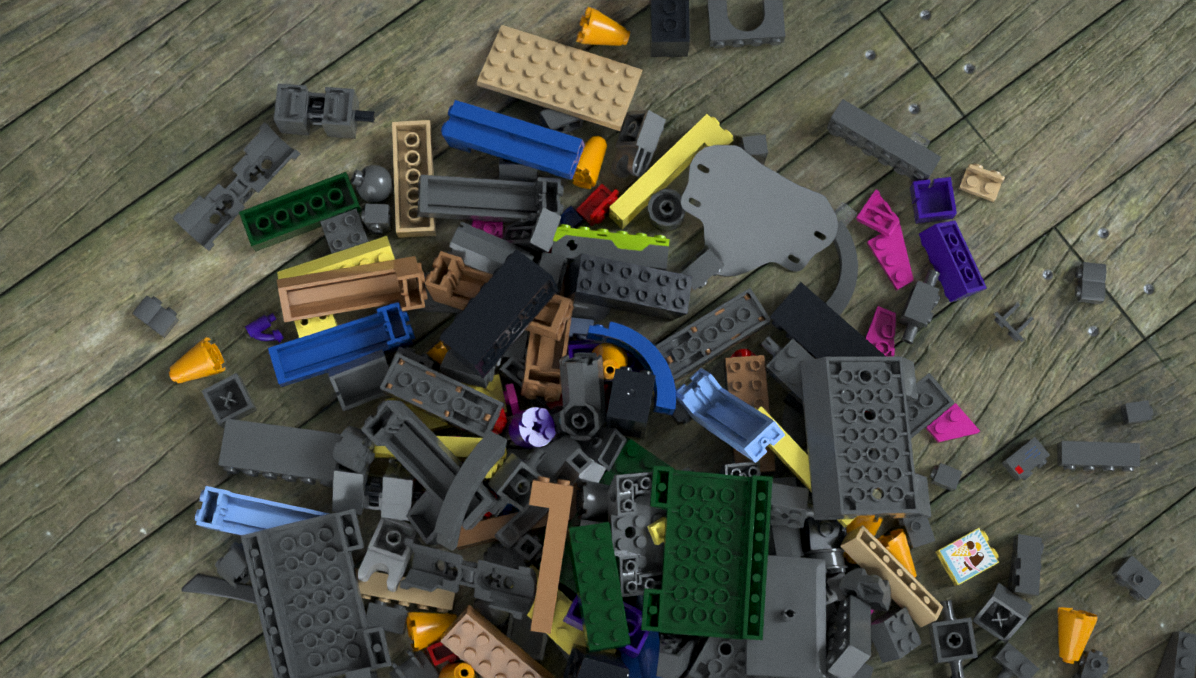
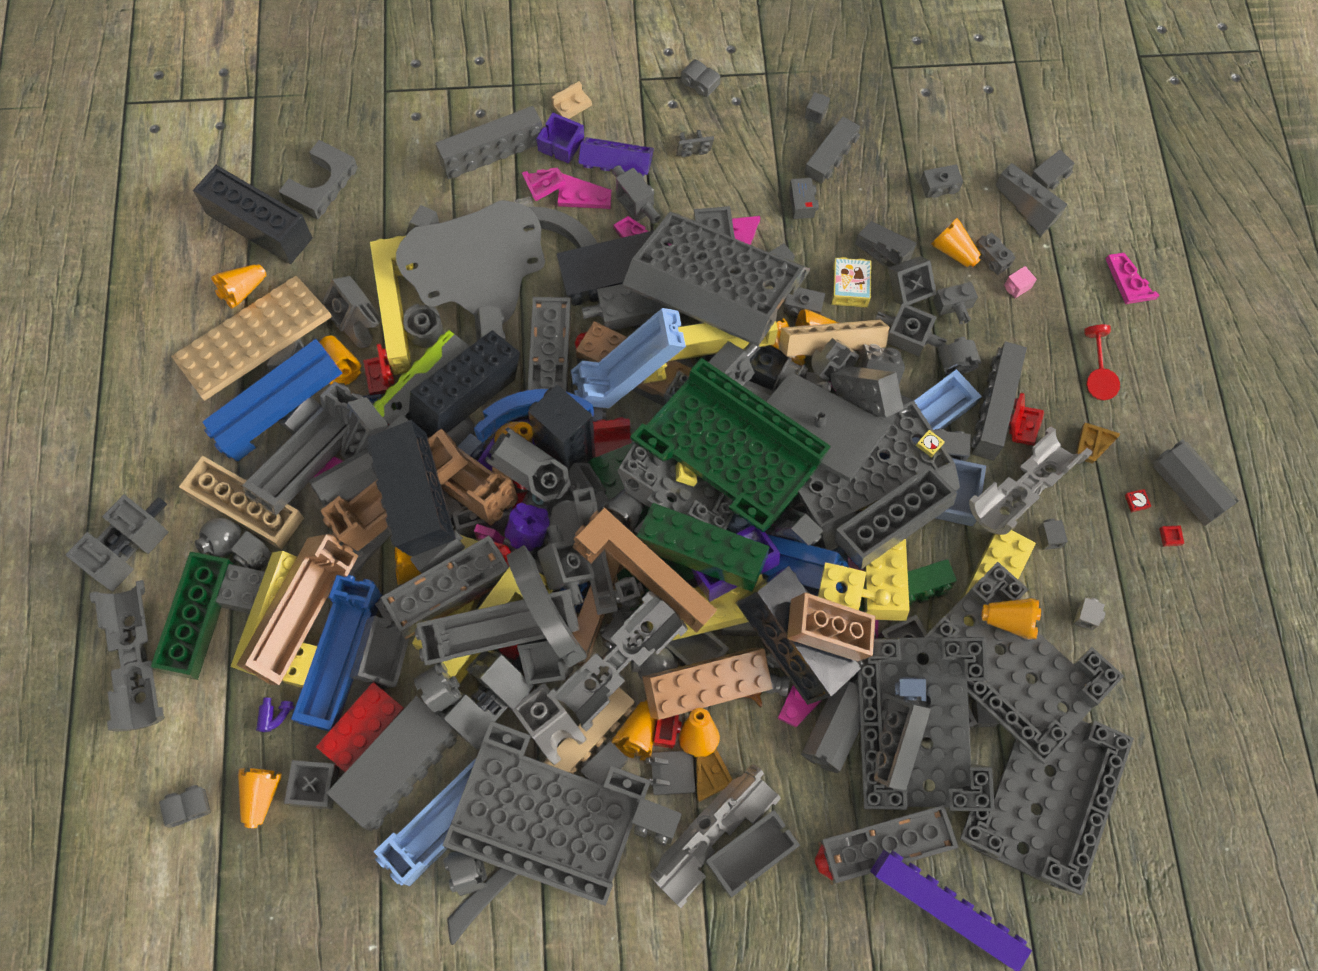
camera: 60 degrees left, 10 degrees down
none -> red brick [316,682,404,772]
none -> red bracket [593,417,632,457]

